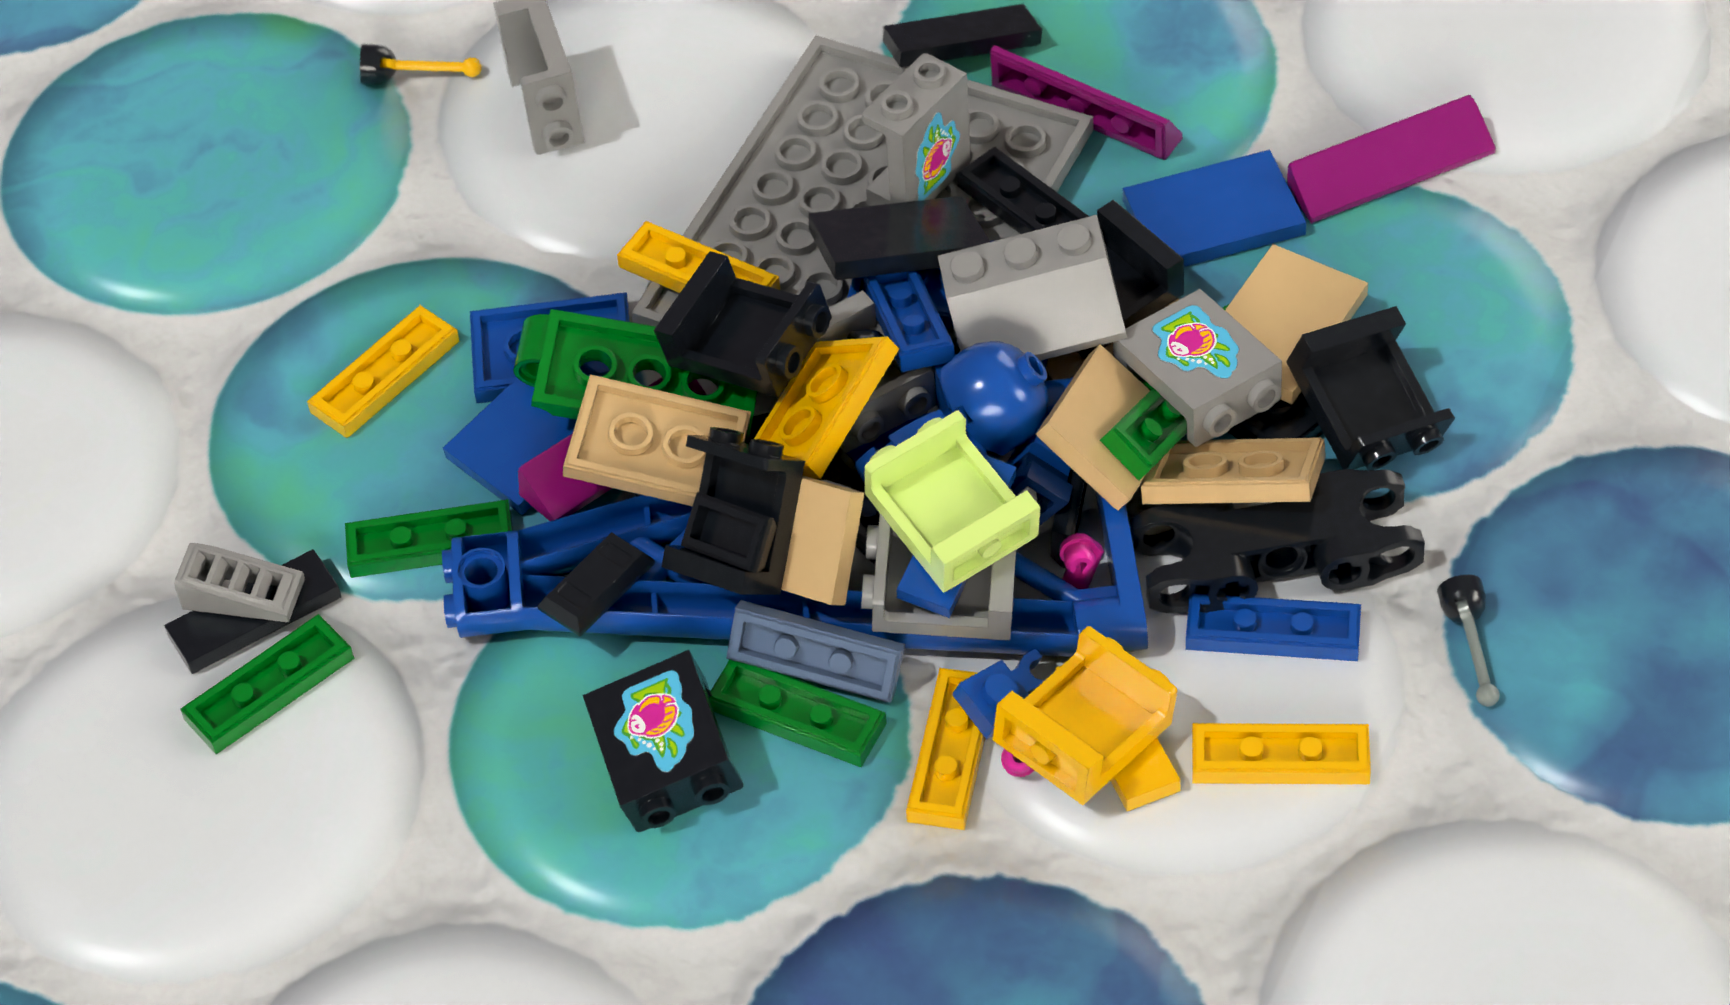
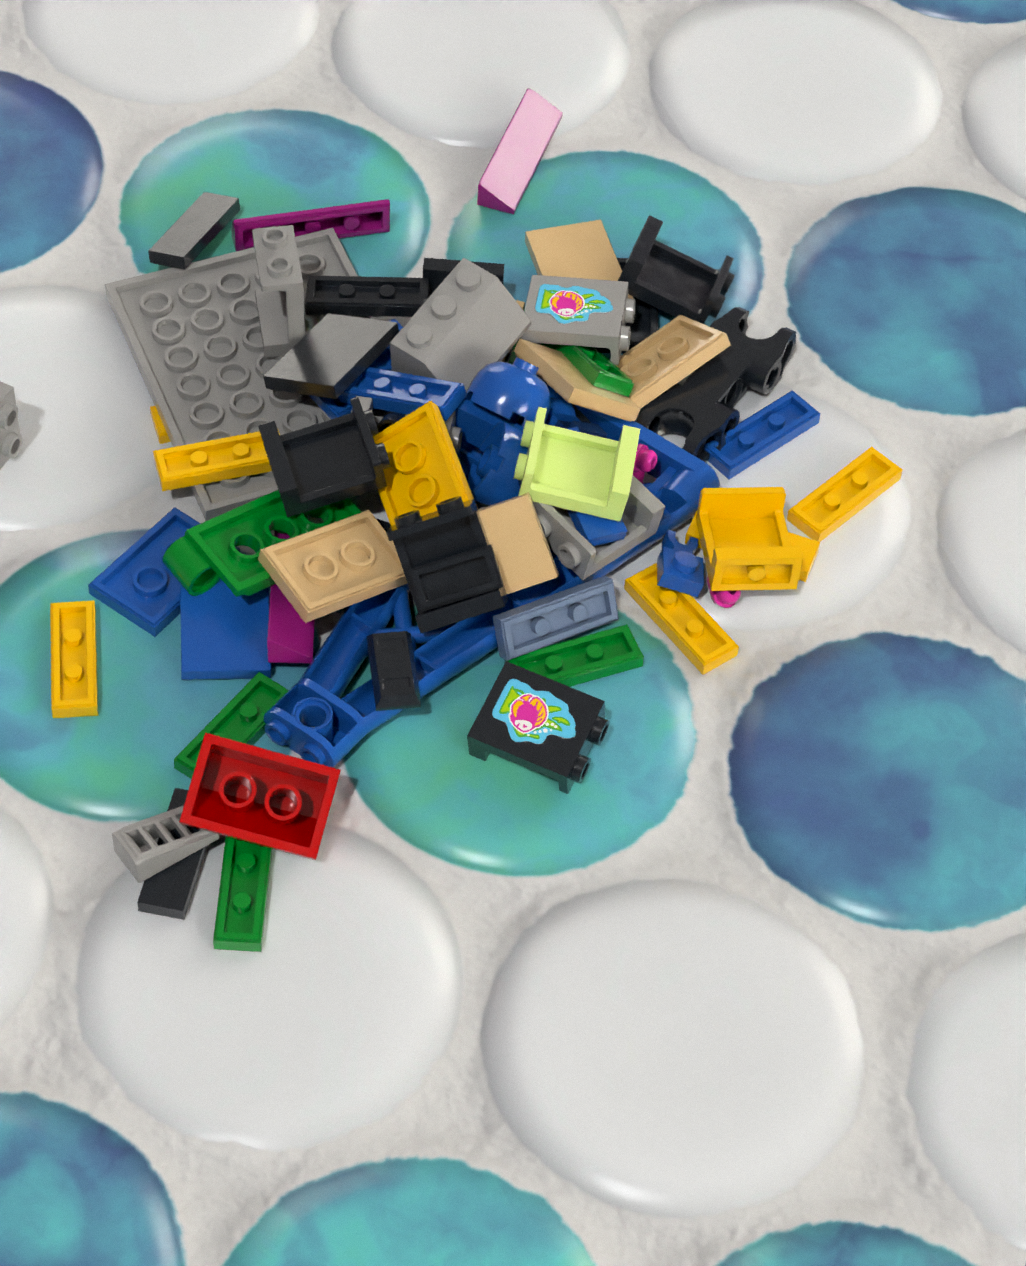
camera: 55 degrees left, 0 degrees up
blue tile [1122,150,1306,267] -> none
hinge [1437,574,1500,707] -> none
none -> red slope [179,733,341,861]

